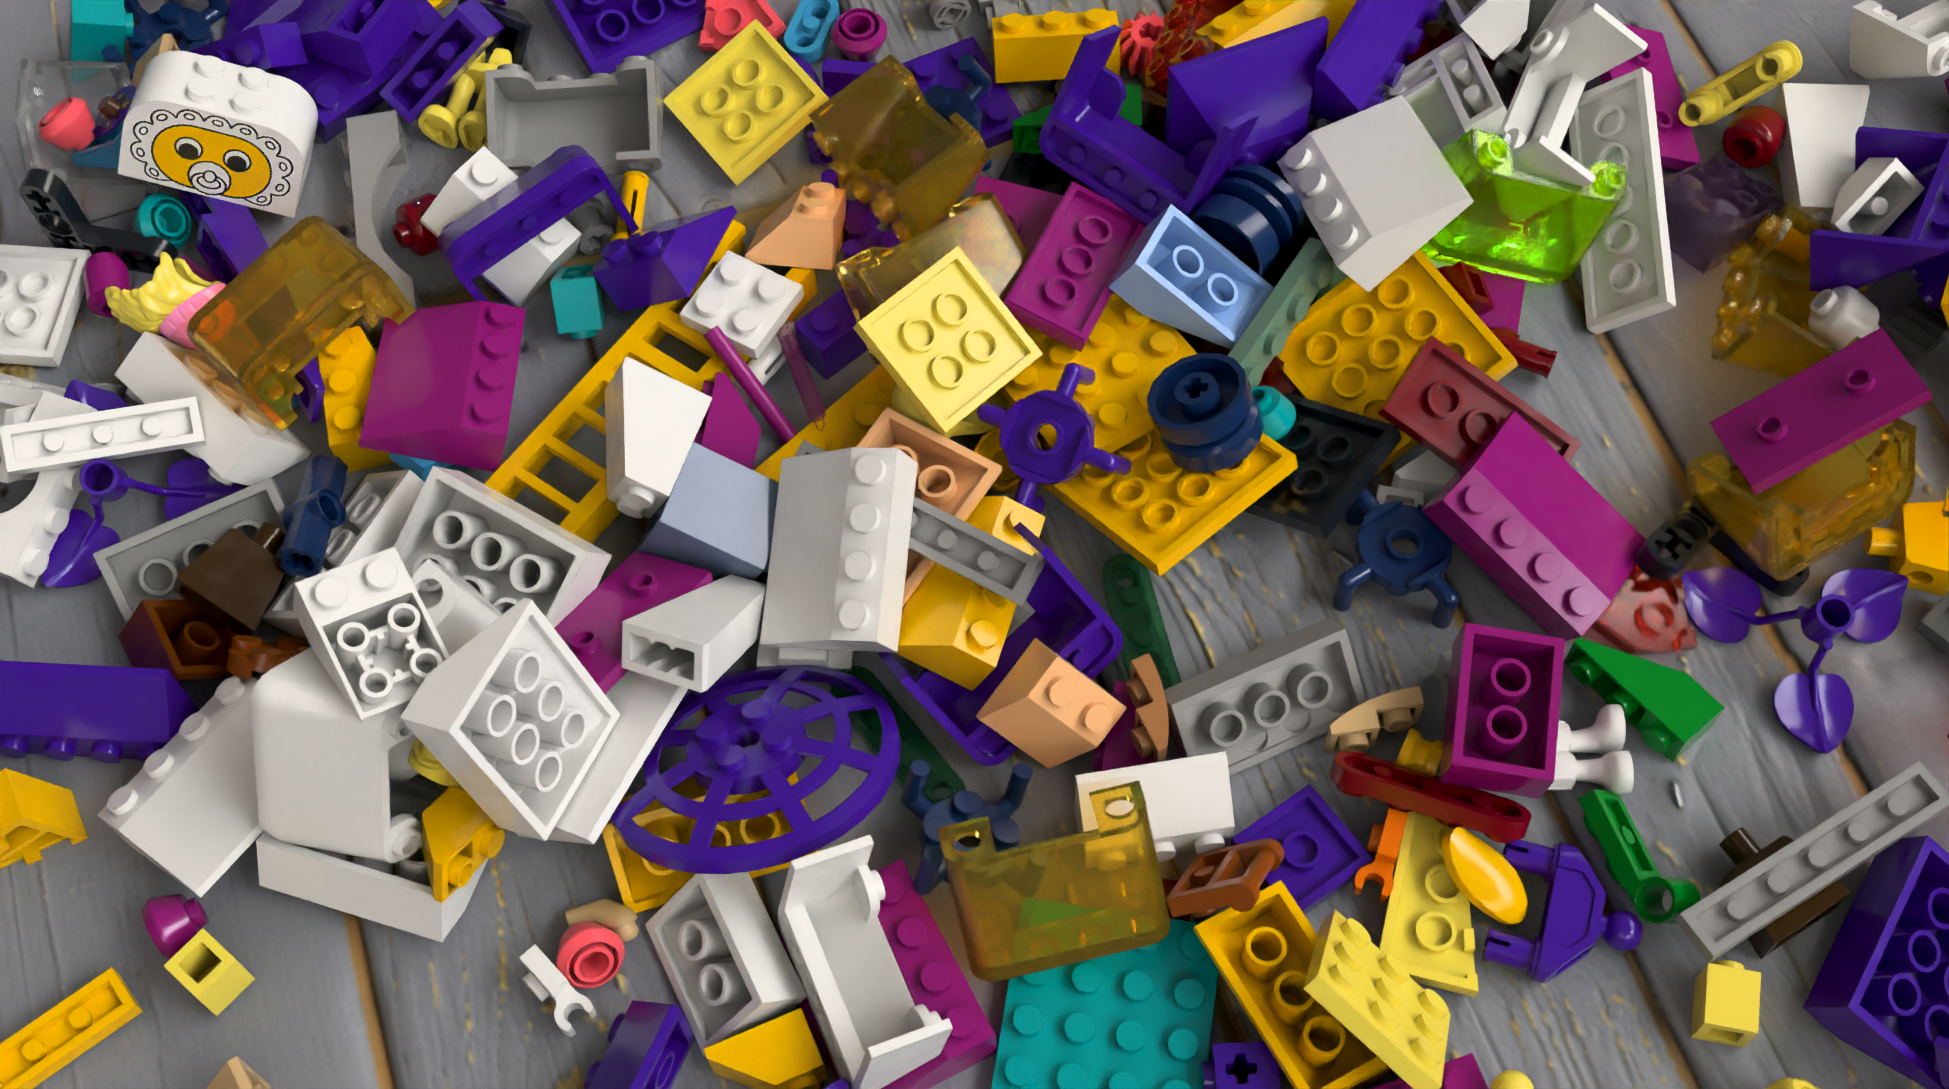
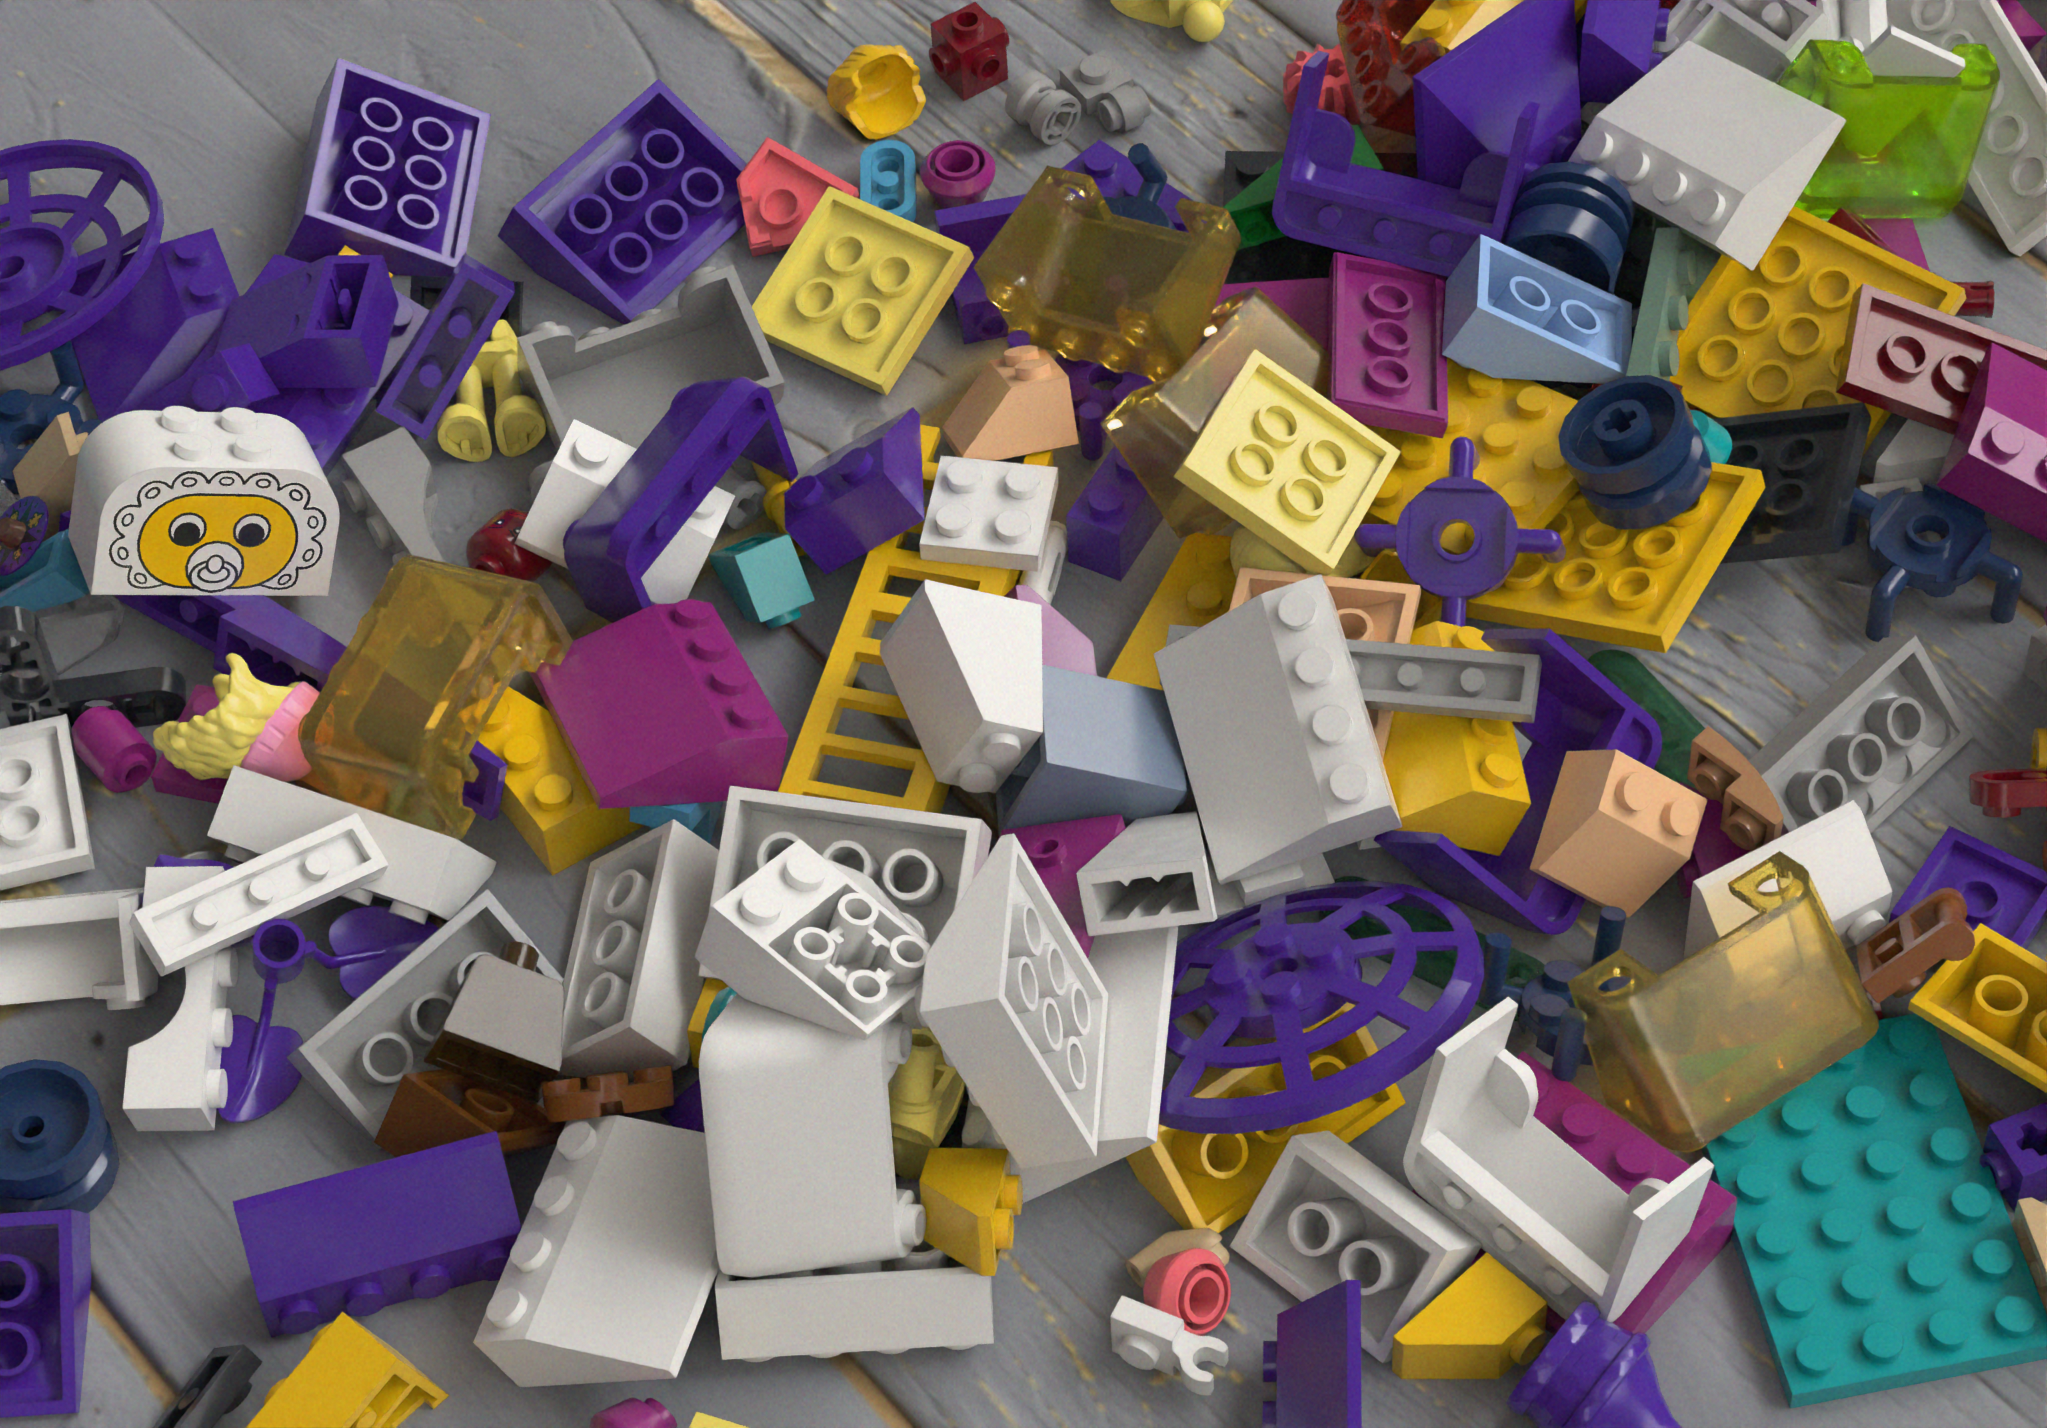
camera: 20 degrees left, 10 degrees down
teal cone [133,193,192,249] -> none
dark blue piece [279,454,348,578] -> none
magenta bar [703,325,798,445] -> none
magenta piece [776,321,826,431] -> none
yellow slope [991,8,1120,83] -> none
tan slope [1324,686,1424,754] -> none

